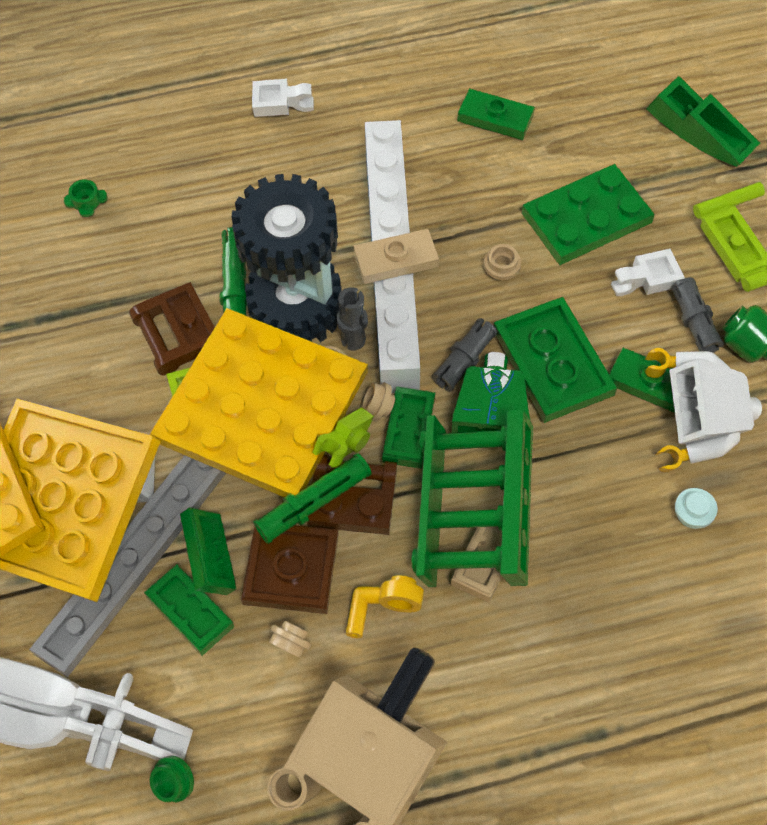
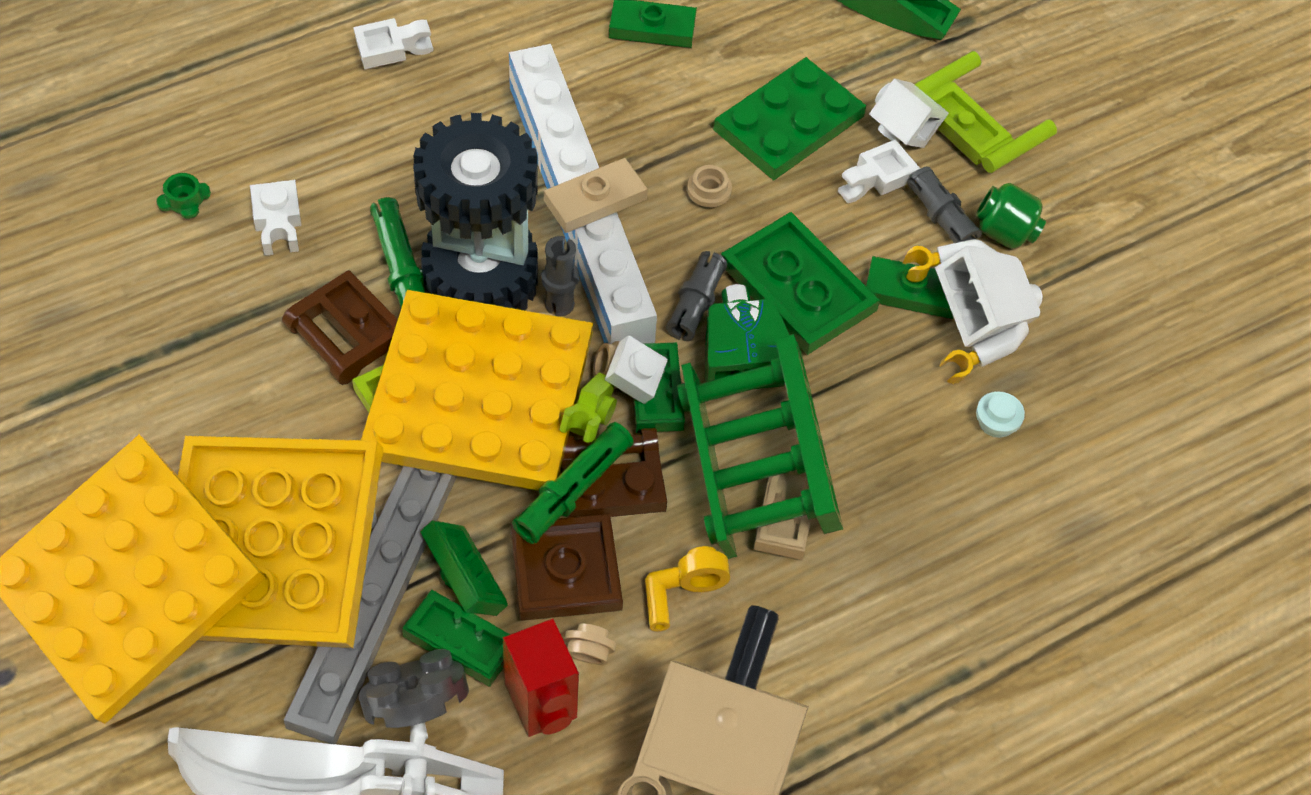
camera: 20 degrees left, 5 degrees down
none -> white plate [250,180,301,256]
none -> flat silver plate [359,649,469,728]
none -> red brick [503,618,579,737]
none -> white plate [605,335,668,404]
none -> white brick [869,78,949,148]

